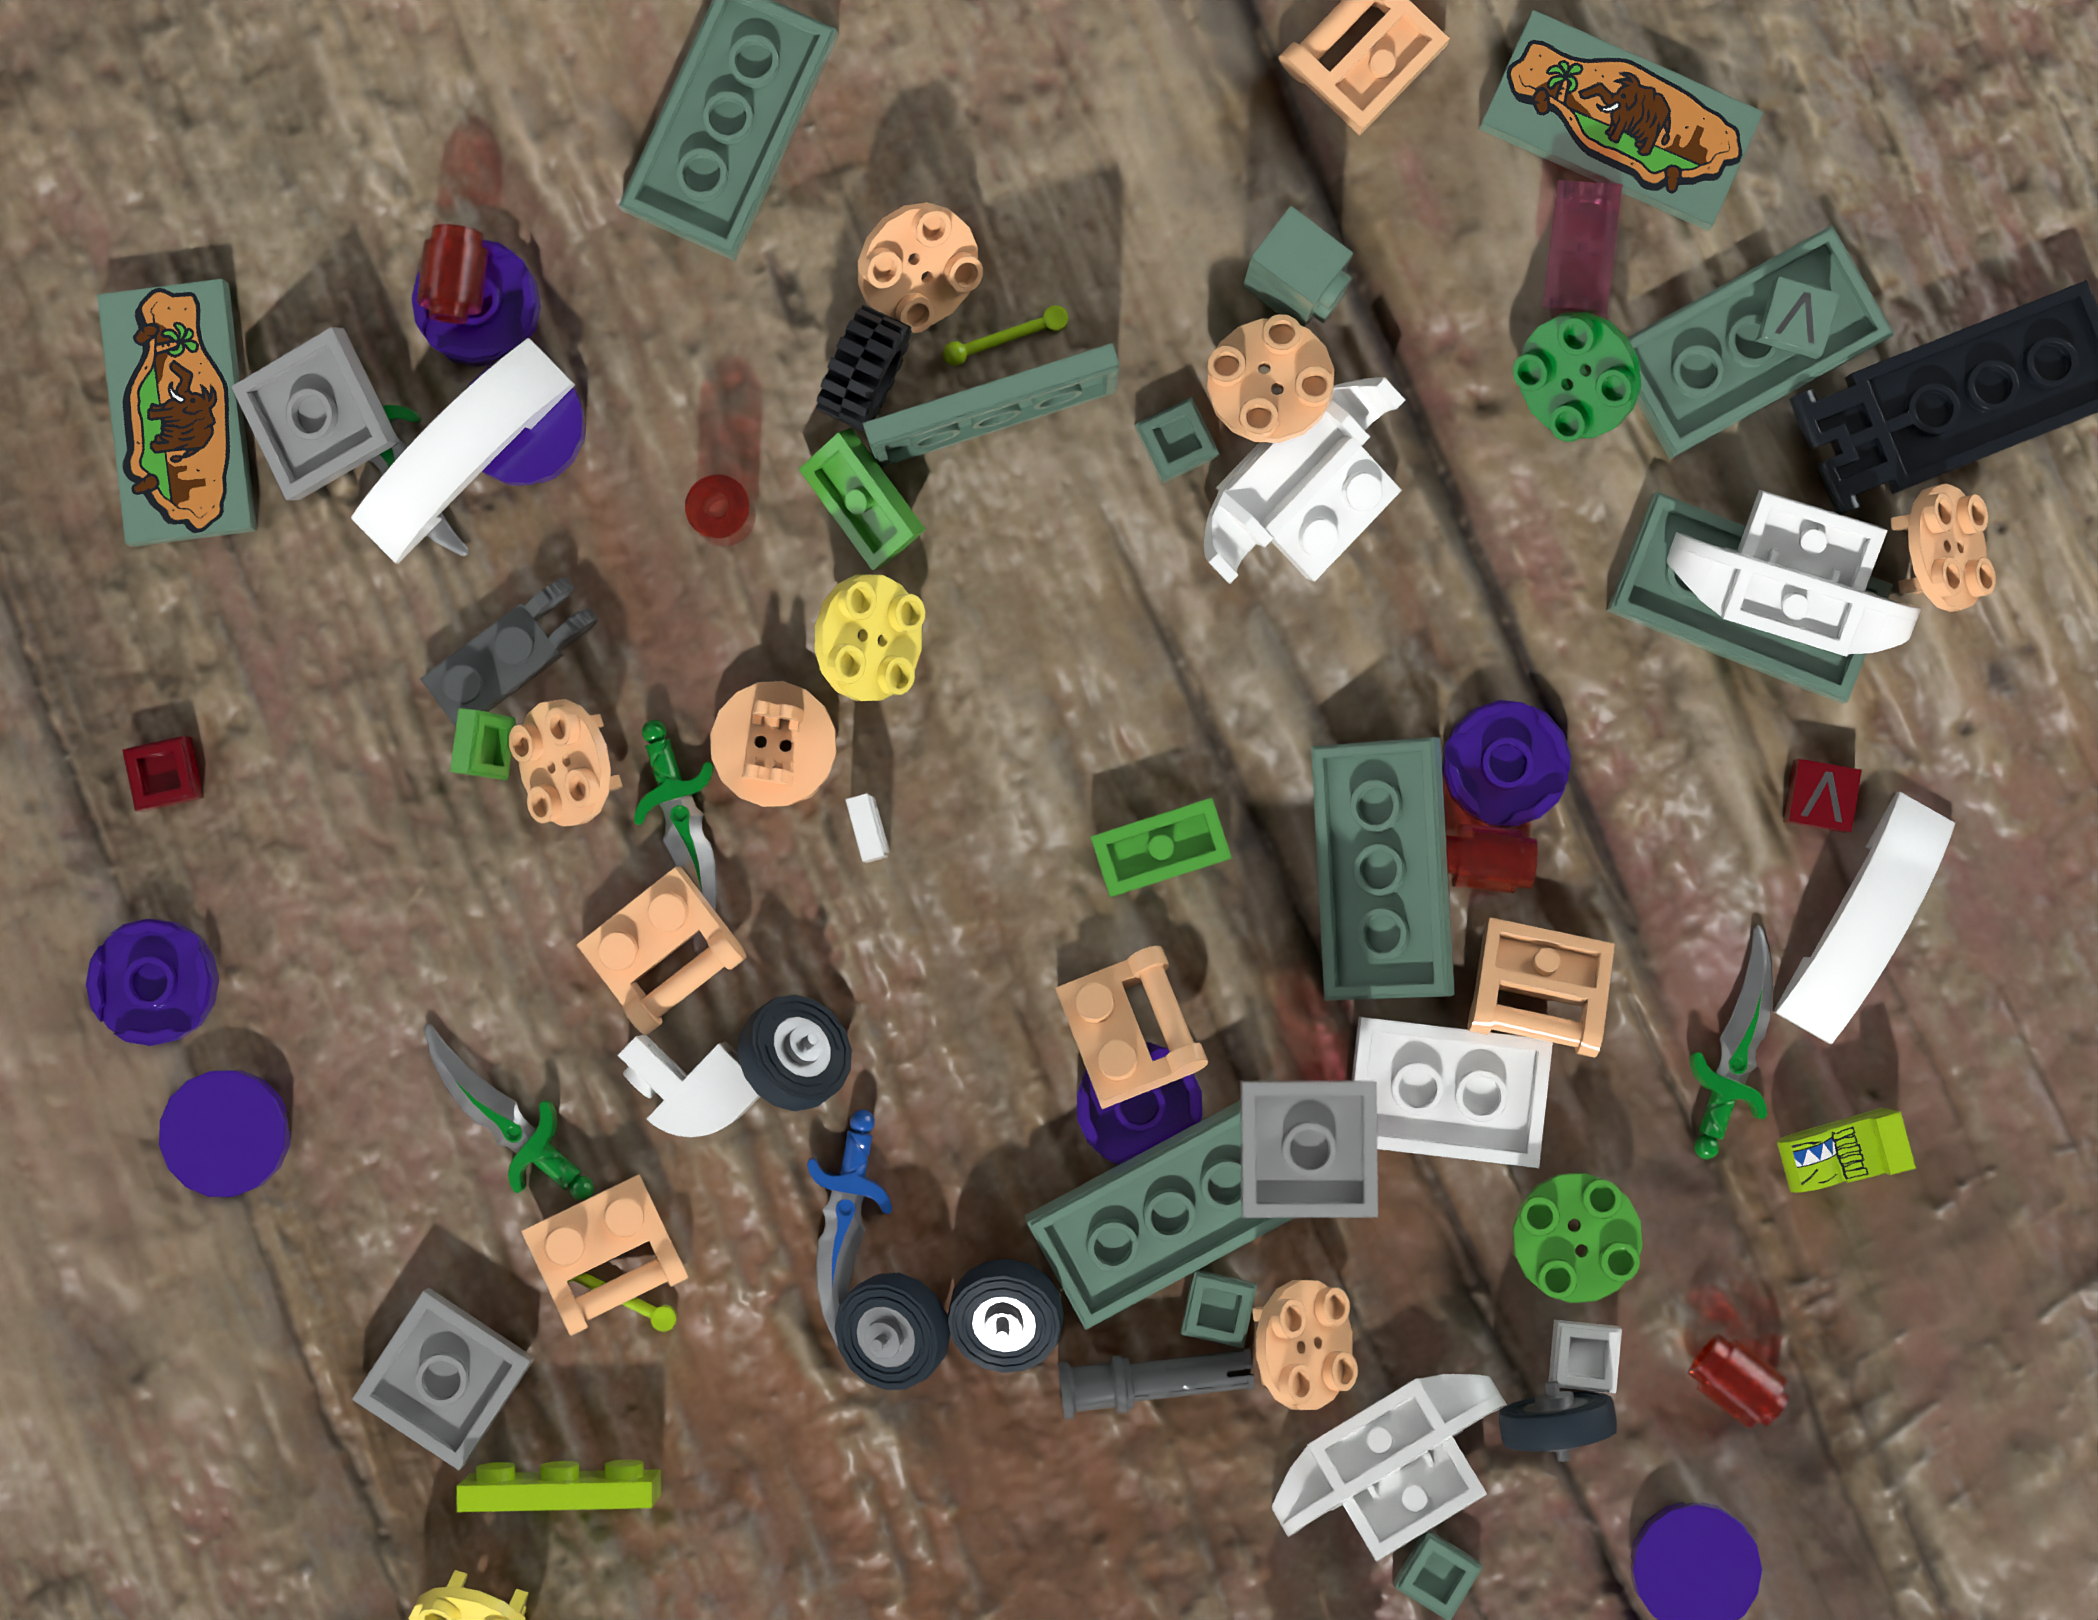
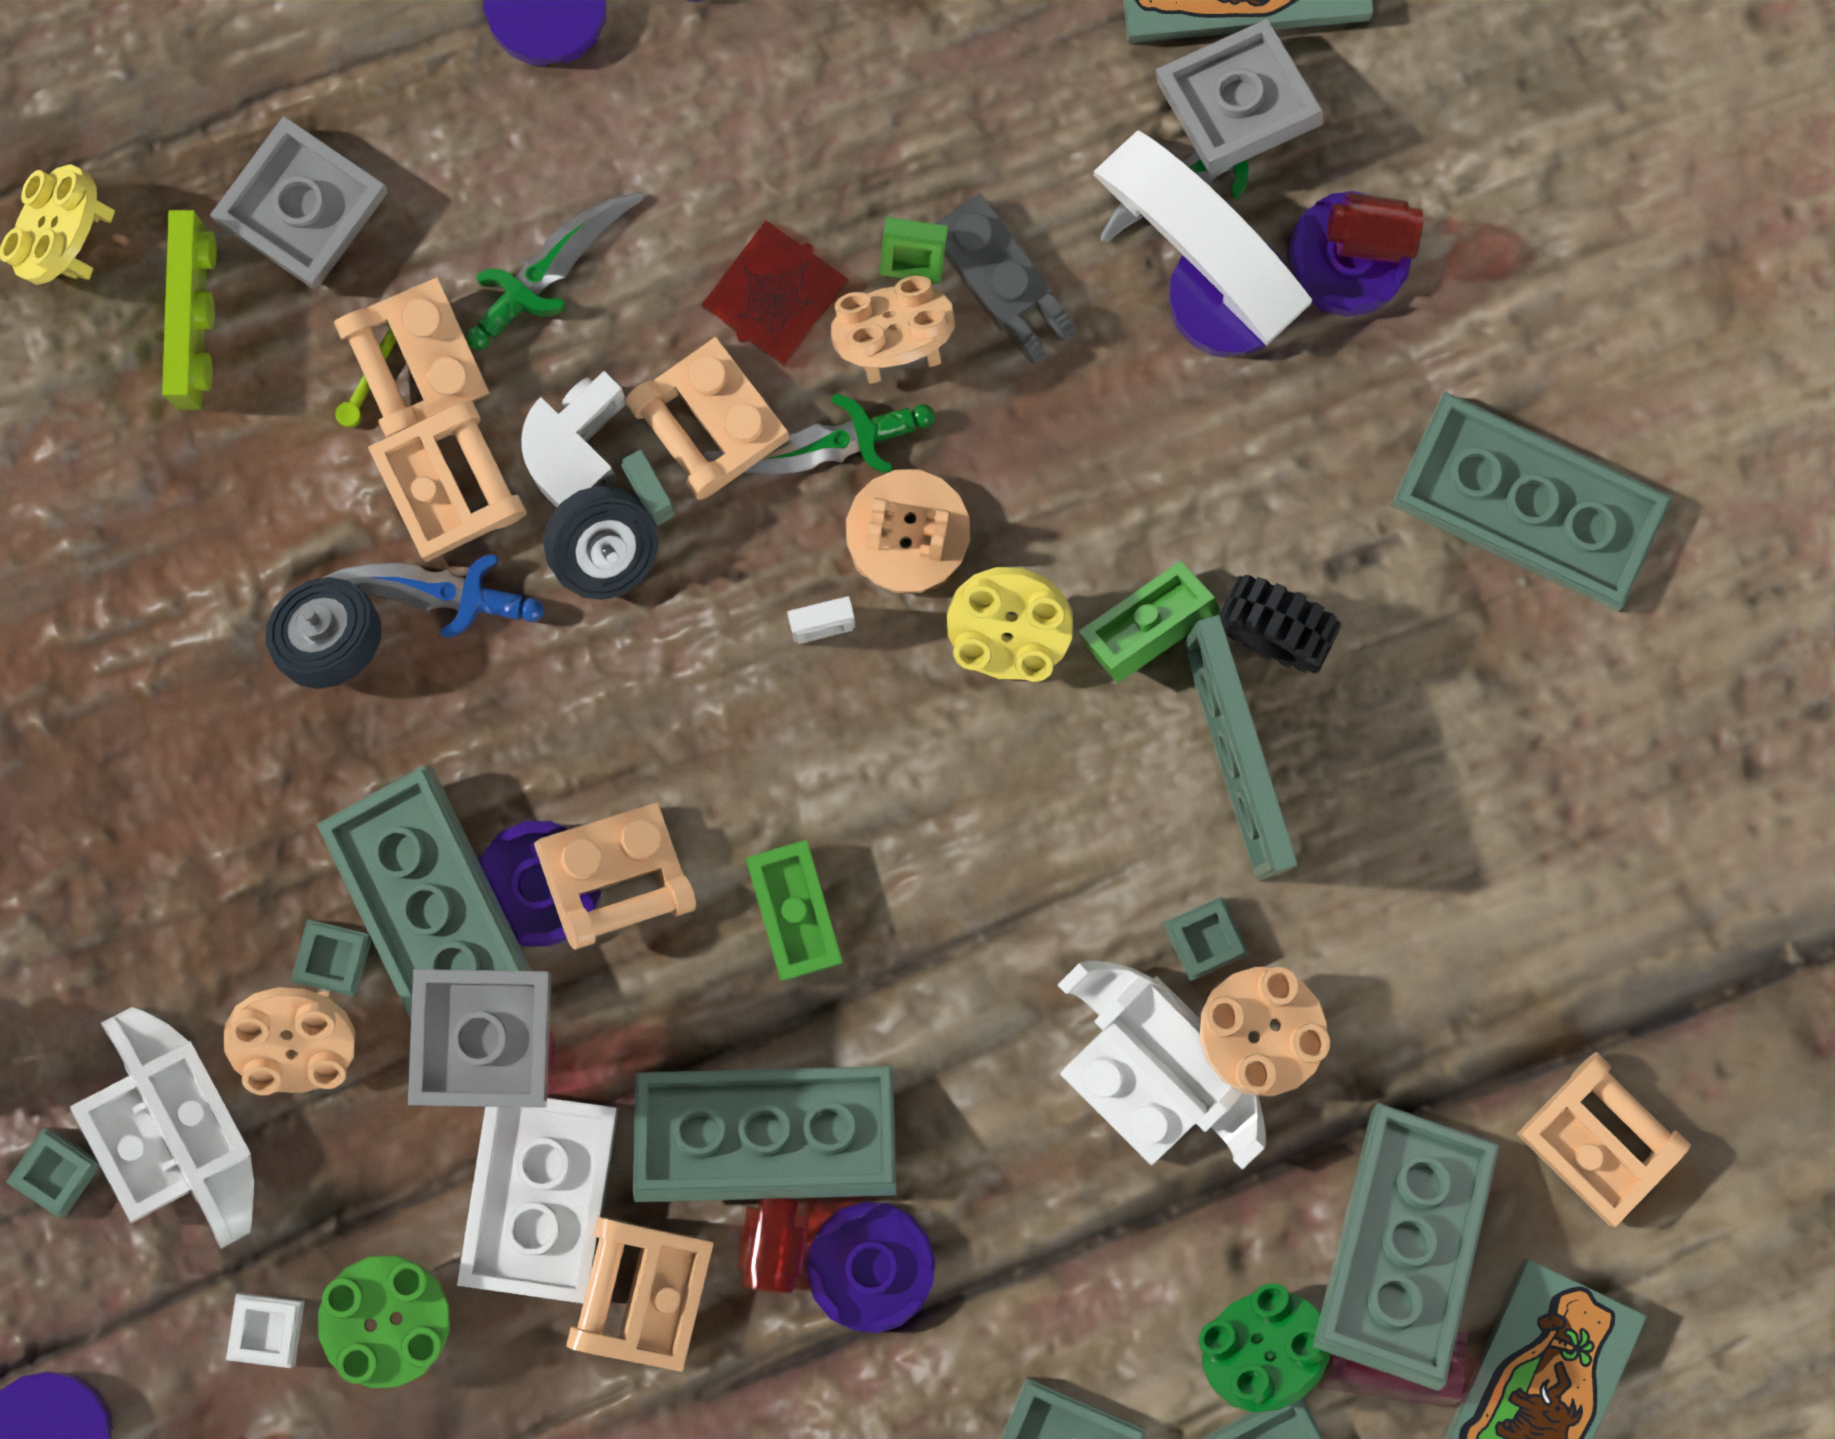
camera: 80 degrees right, 5 degrees down
clear red brick [685,474,756,547] -> none
light nougat plate [858,202,983,333] -> none
lime hinge [942,305,1068,366] -> none
black wheel [947,1259,1064,1373] -> none
dark grey pin [1057,1348,1255,1420] -> none
sand green brick [1243,206,1353,328] -> none
black wheel [1499,1381,1617,1462] -> none
none -> light nougat plate [368,401,527,563]
none -> sand green tile [621,449,676,526]
none -> clear red piece [701,220,848,367]
none -> sand green tile [1312,1103,1500,1391]

